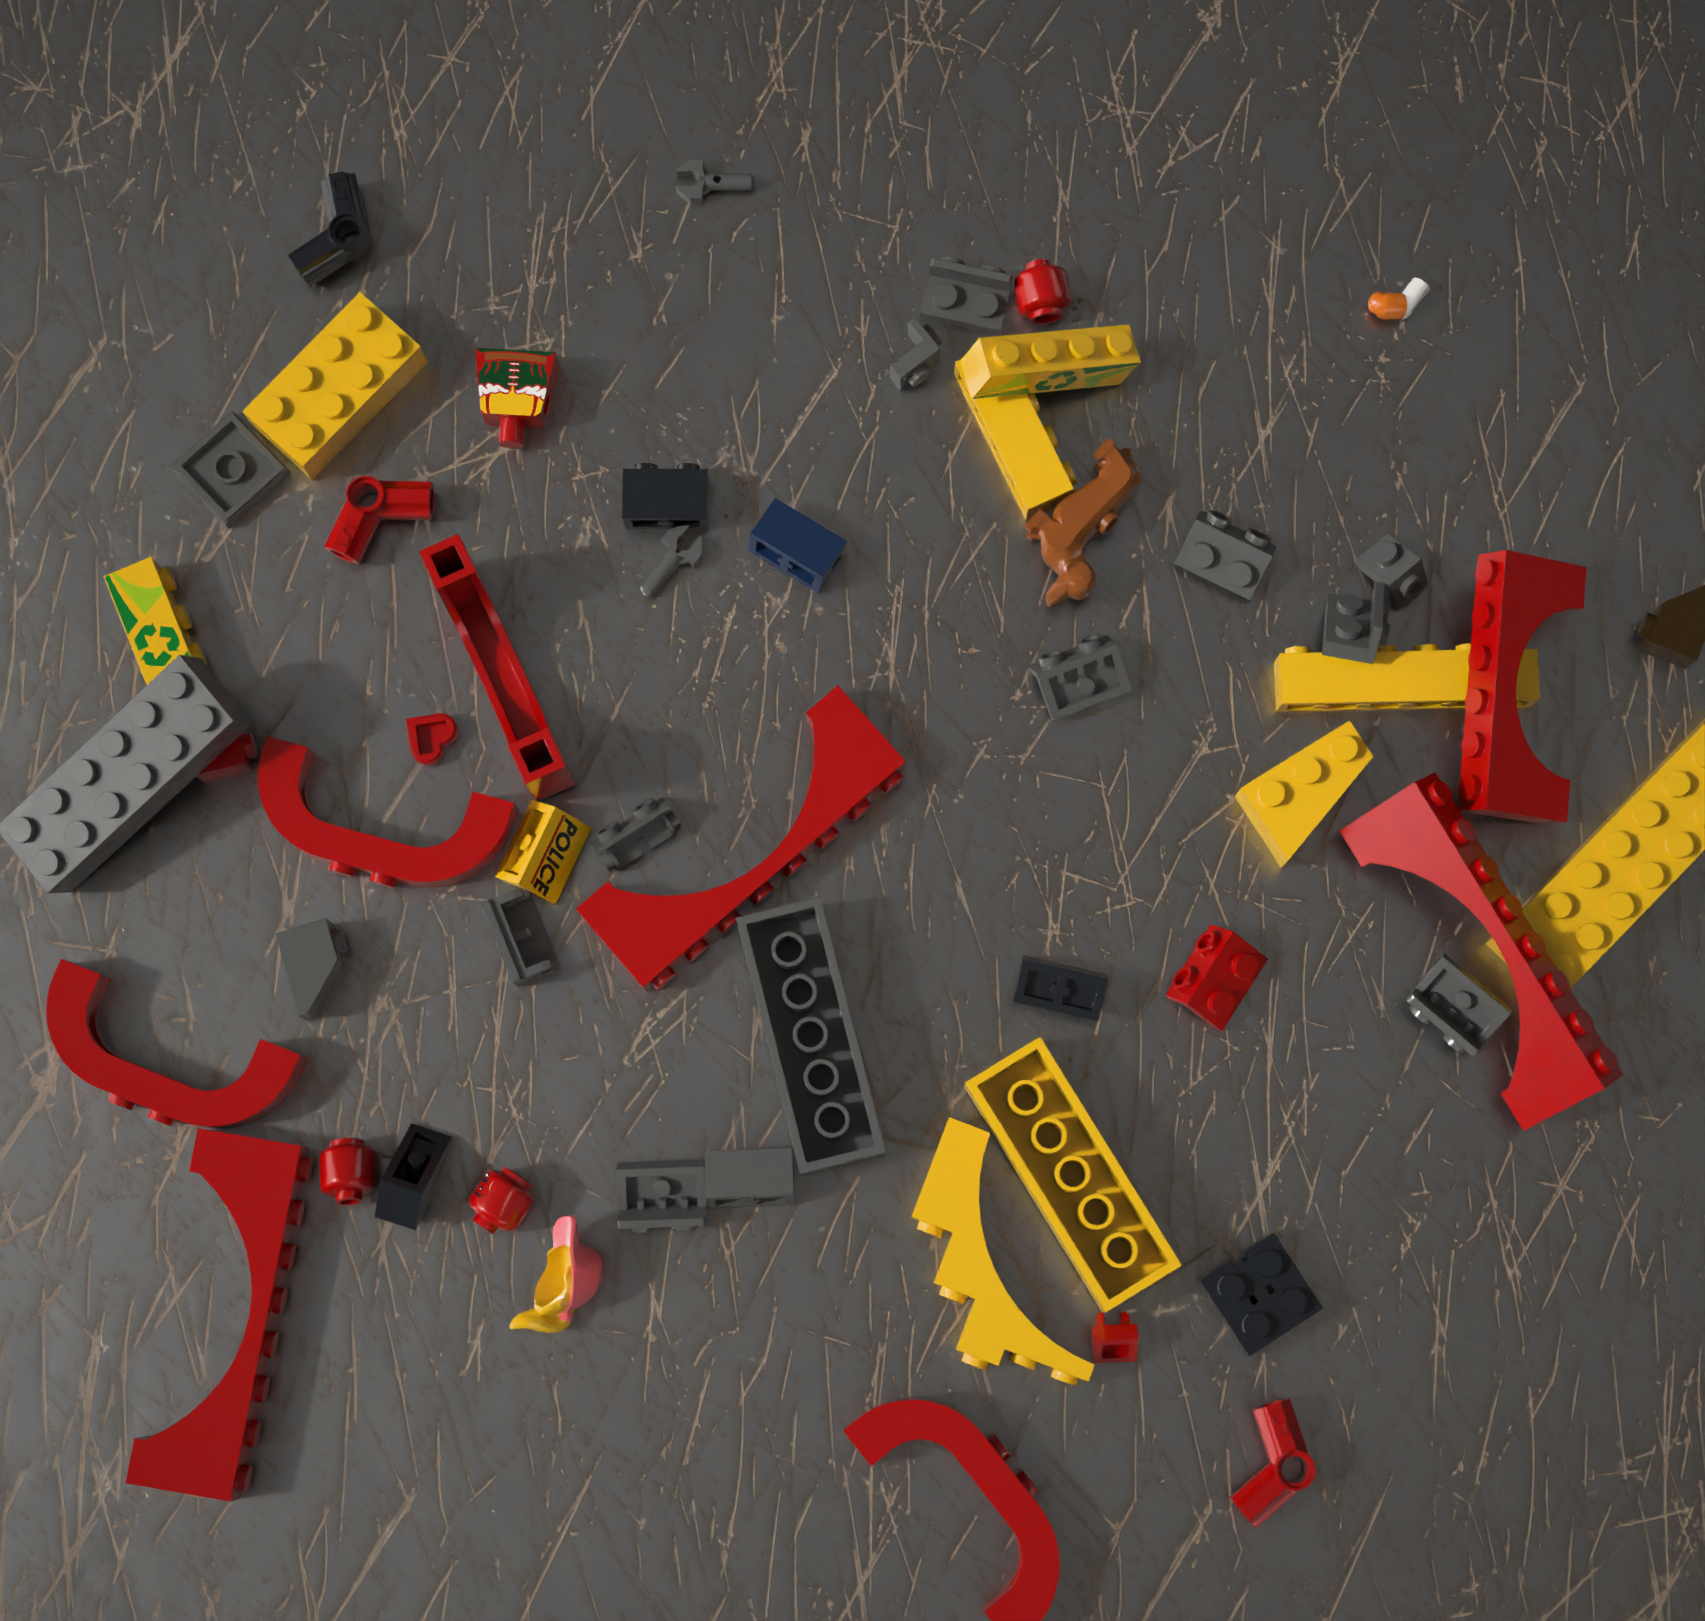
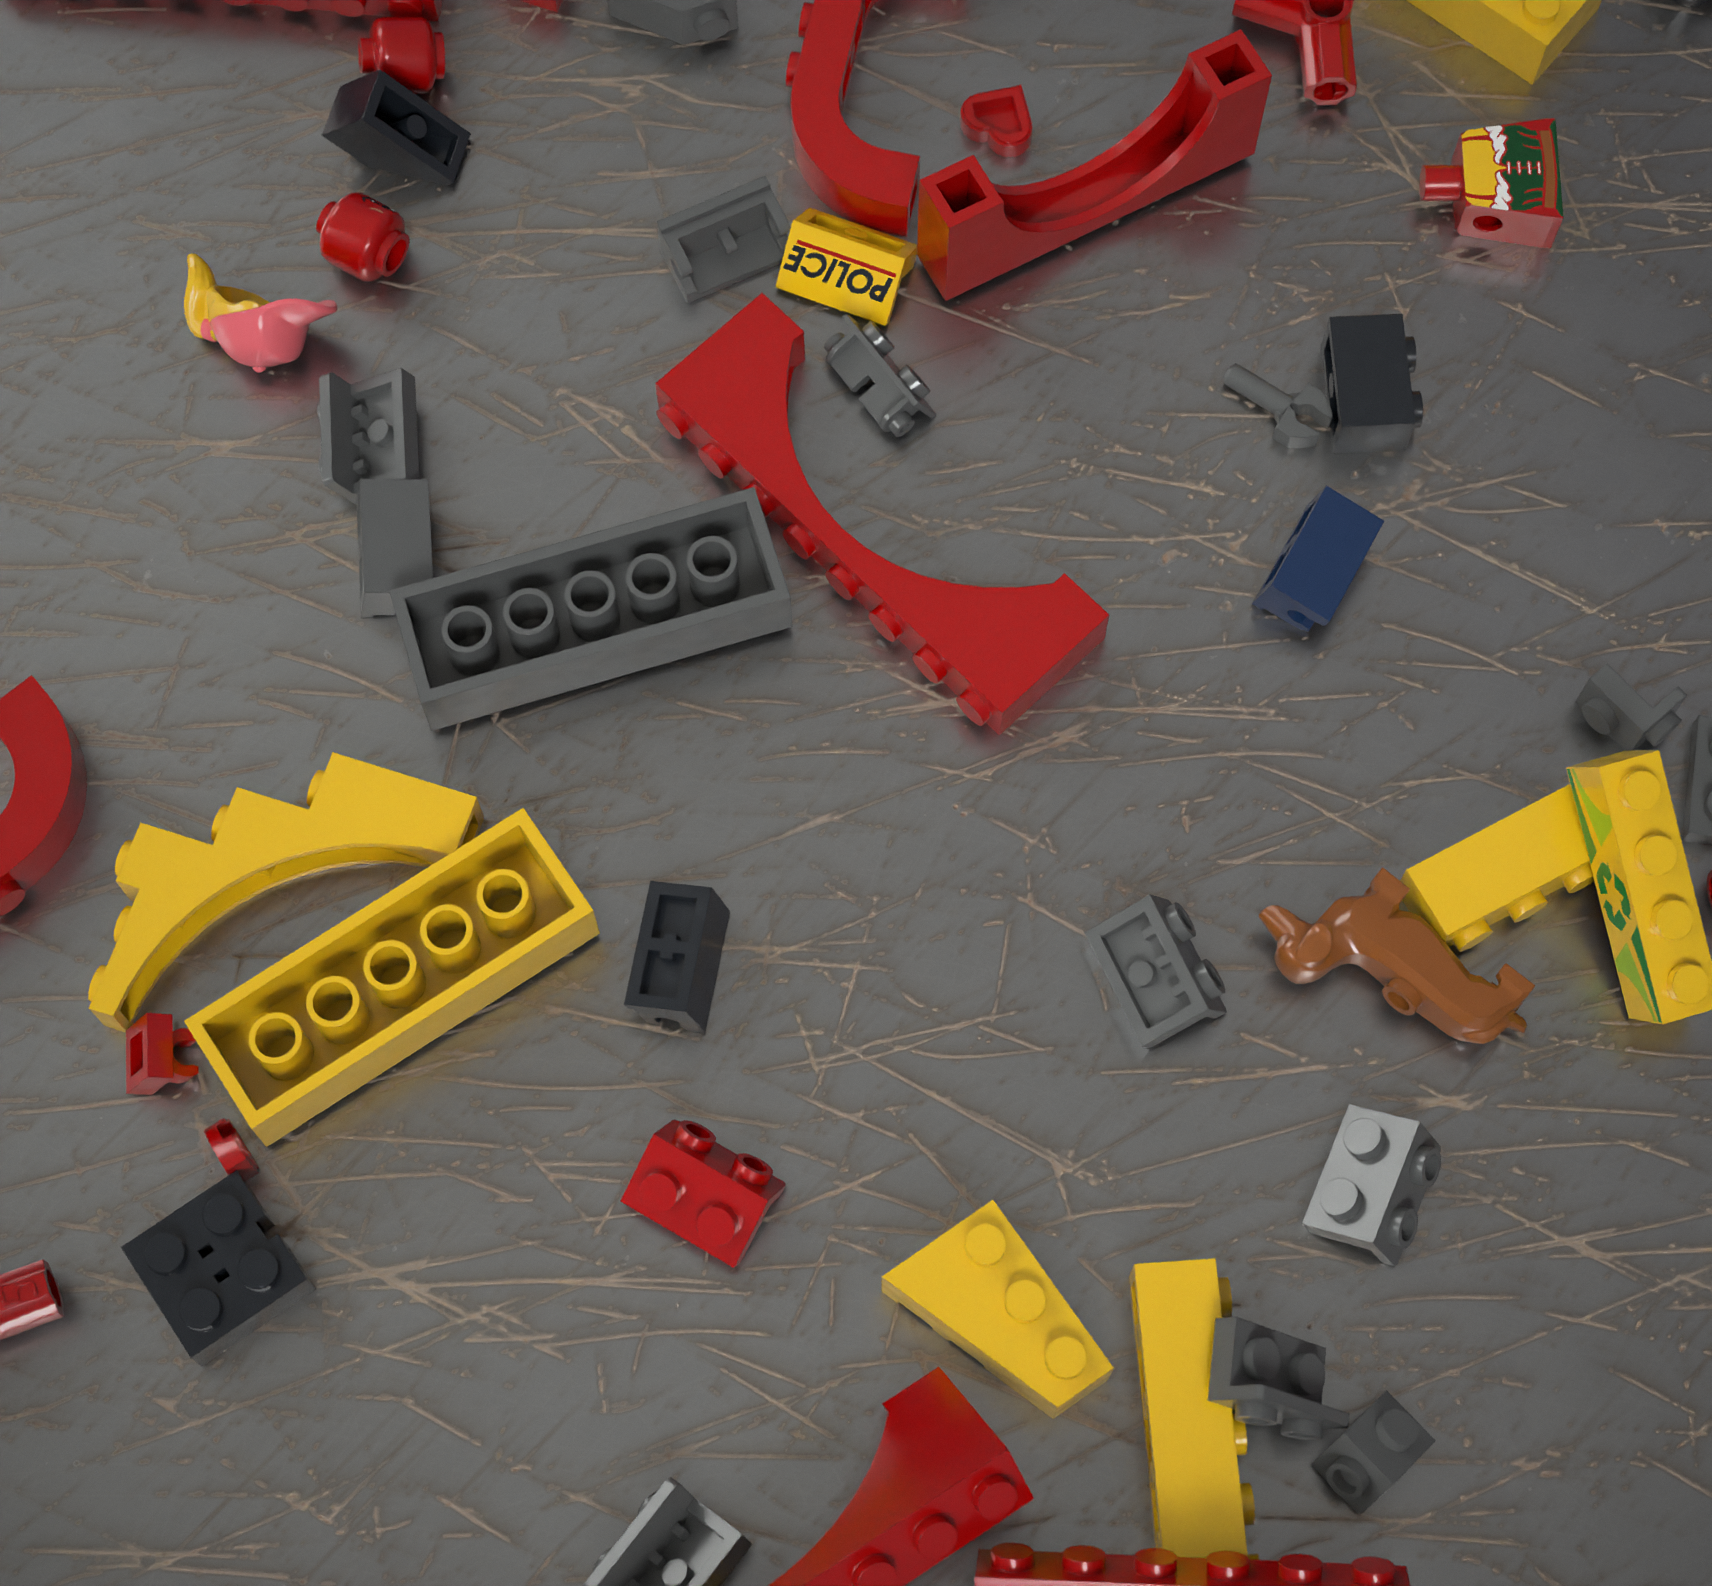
camera: 85 degrees right, 10 degrees down
none -> red tile [204,1118,259,1181]

